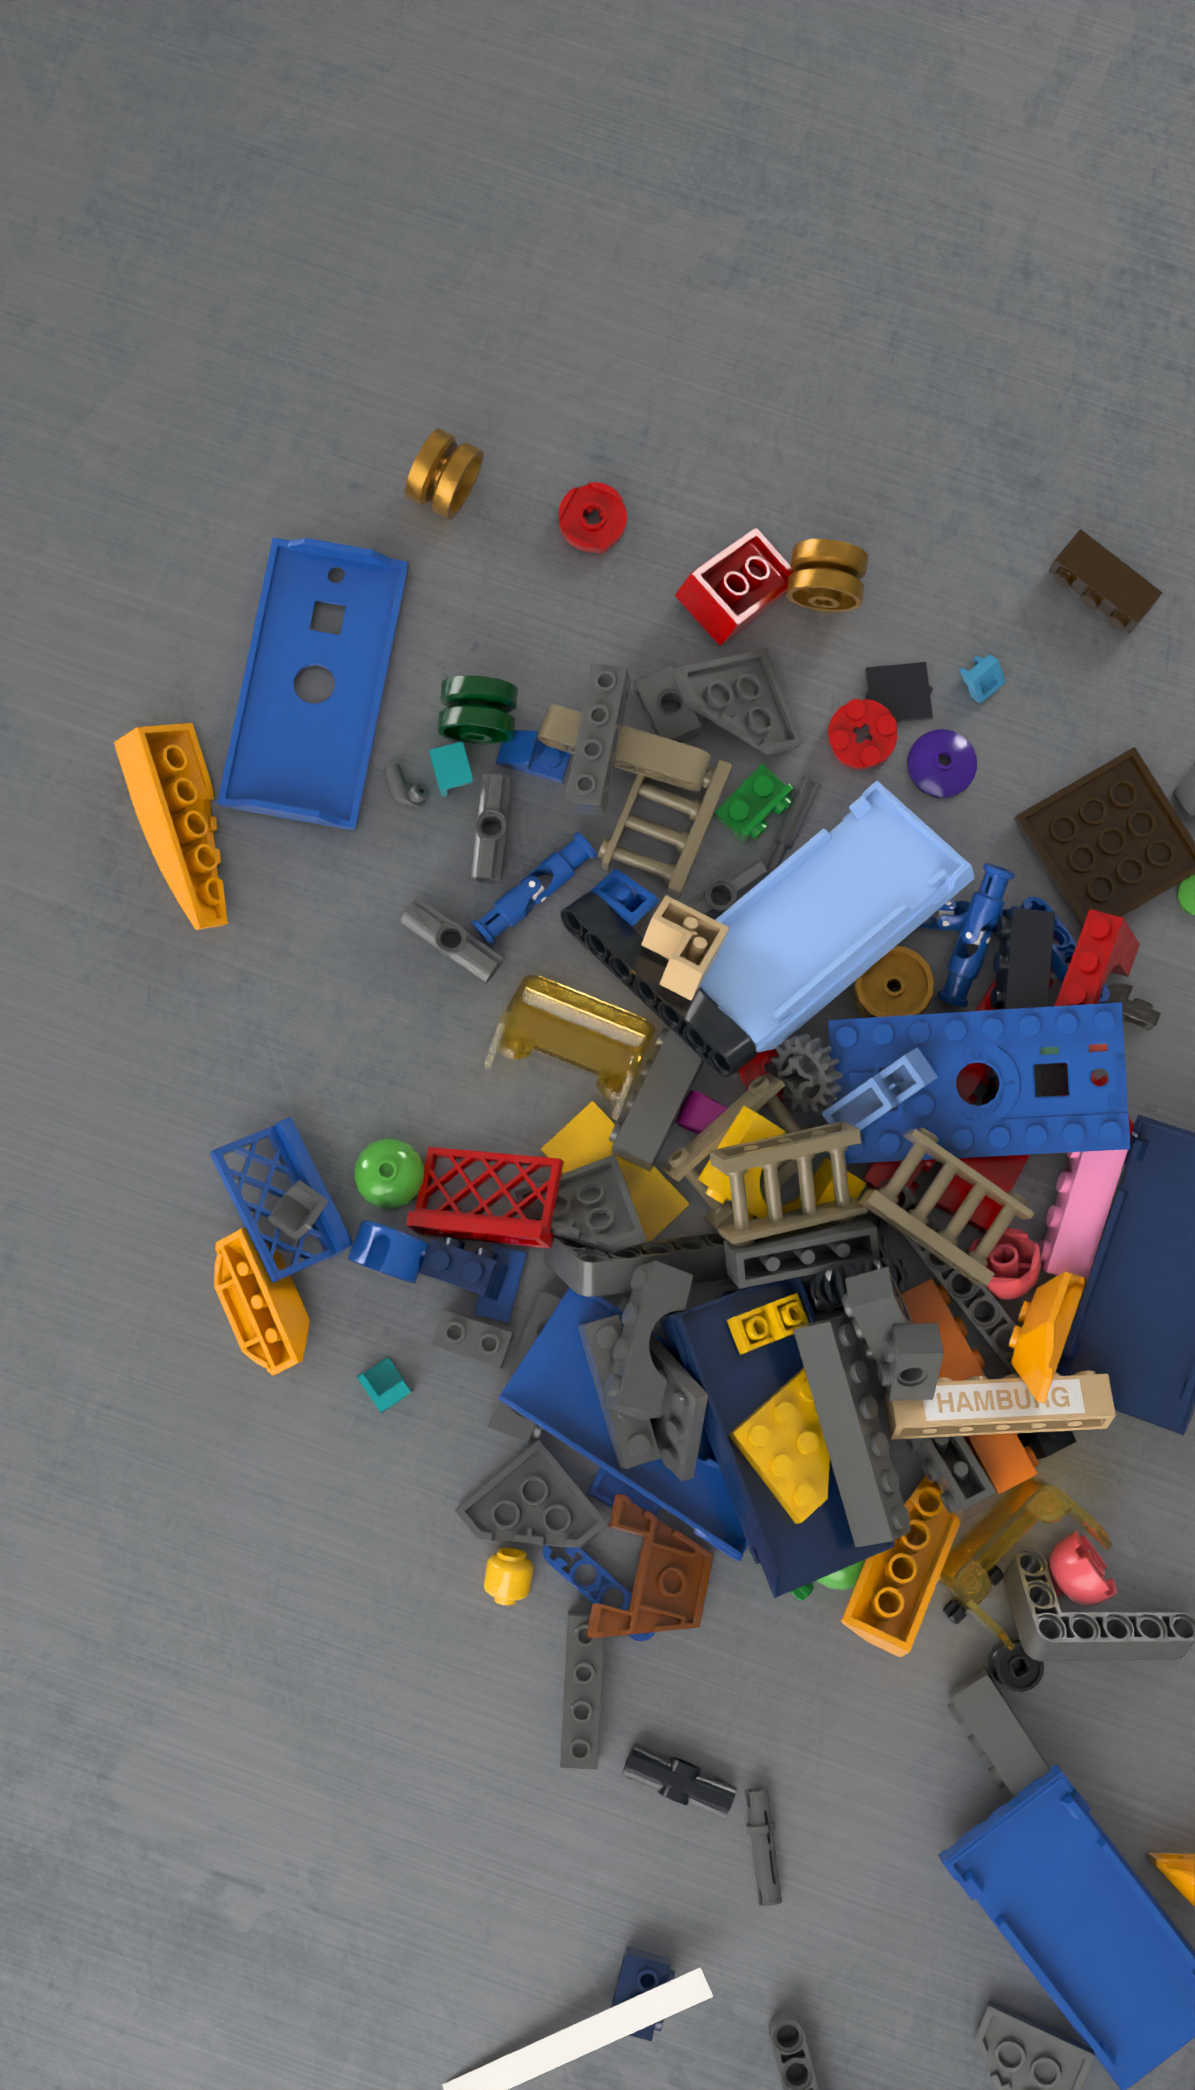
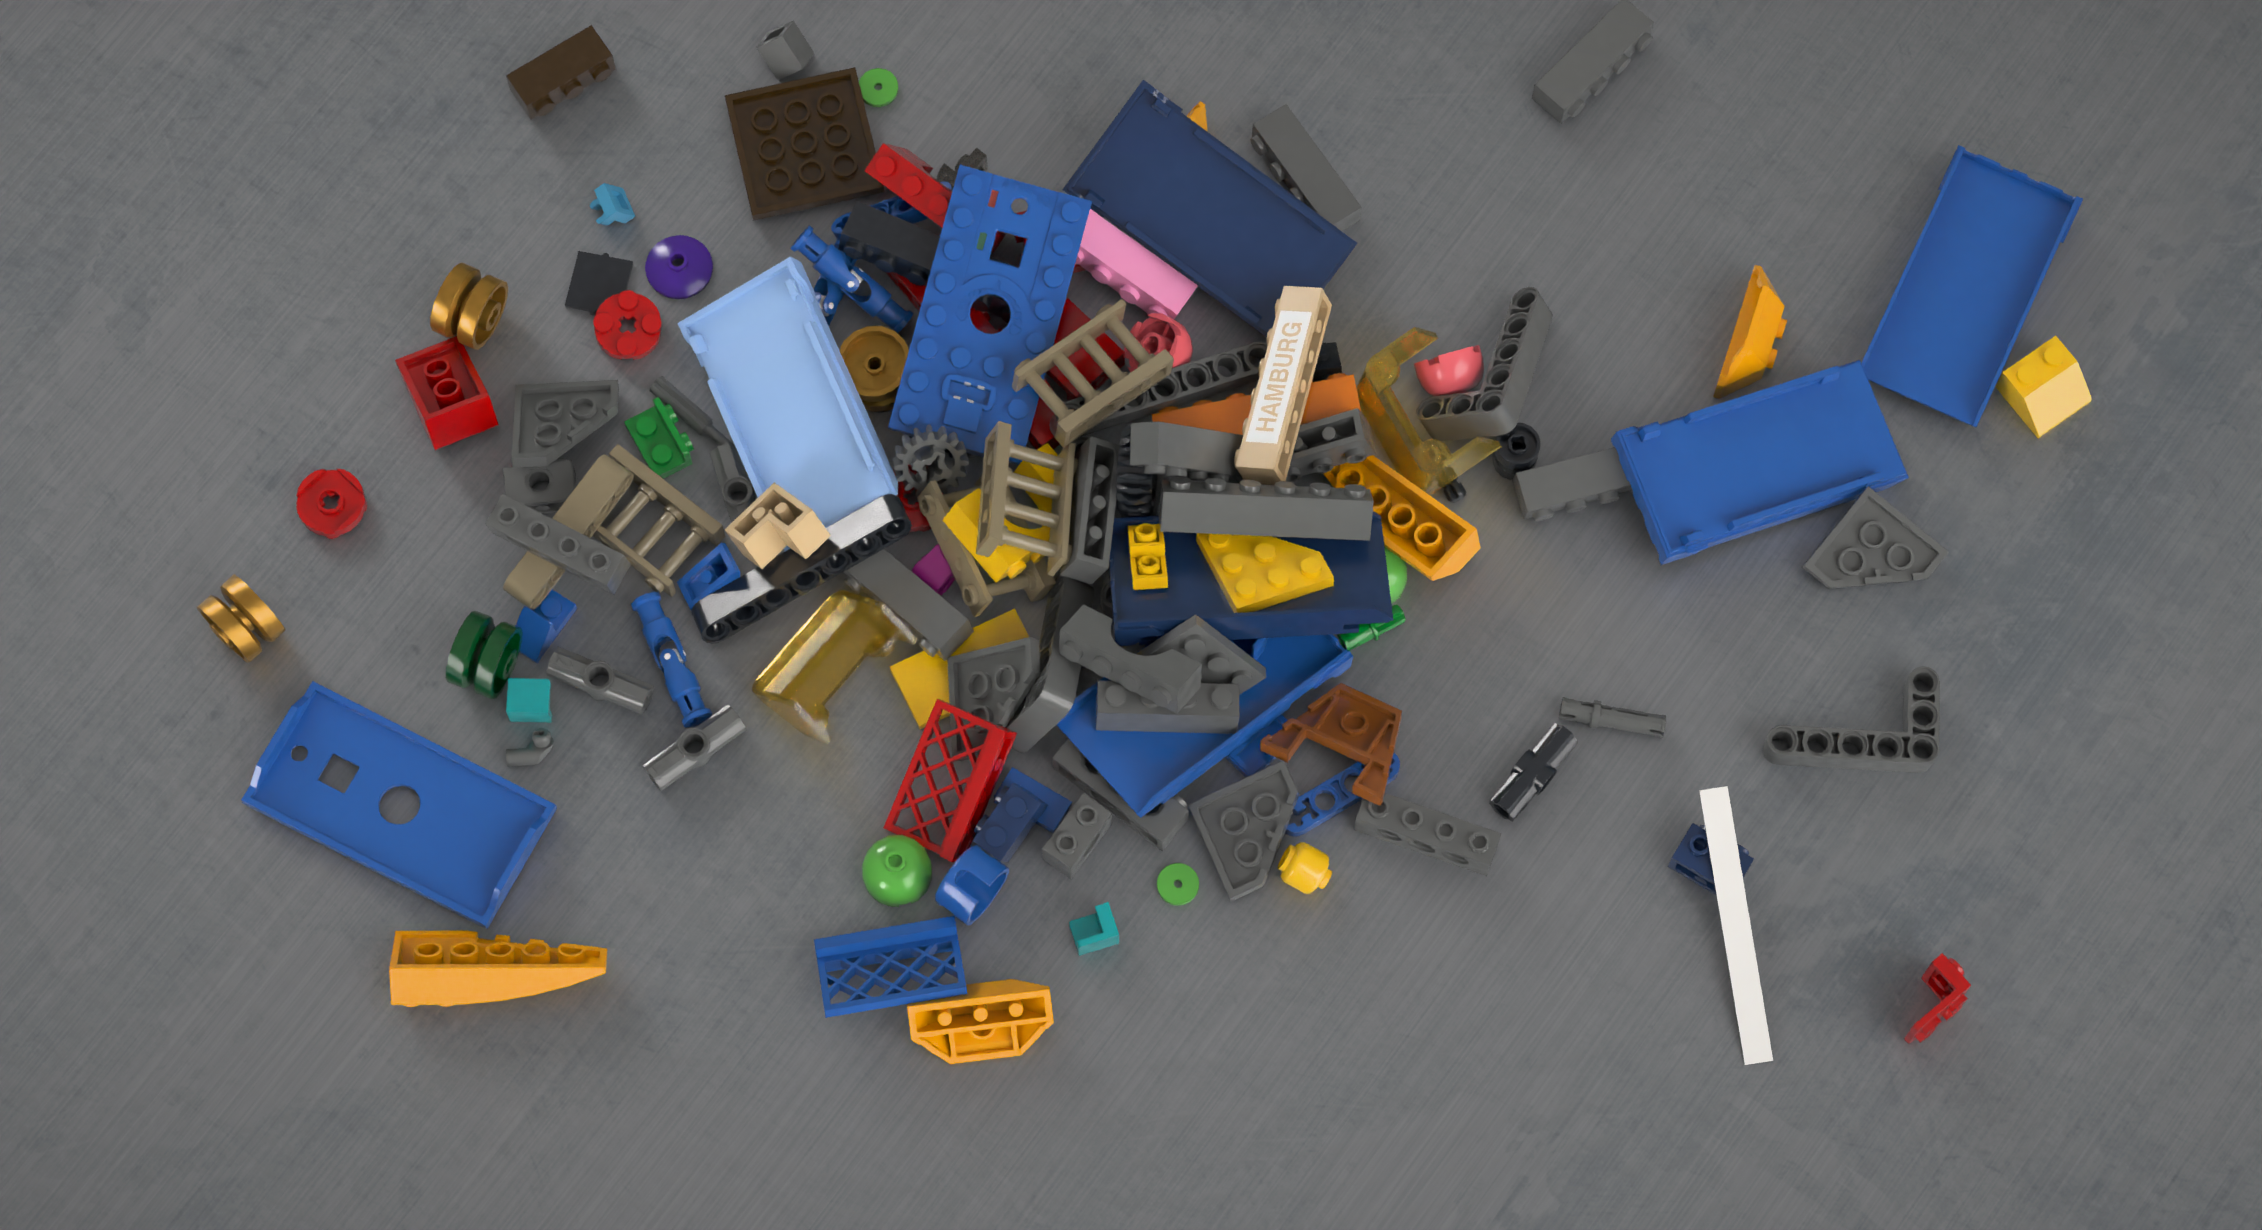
camera: 70 degrees left, 10 degrees down
dark grey panel [267,1180,329,1241] -> none
medium blue slope [822,1047,938,1131] -> none
dark grey brick [879,1323,944,1401] -> none
light orange wedge [1009,1271,1087,1404] -> none
none -> bright green wheel [1157,863,1199,906]

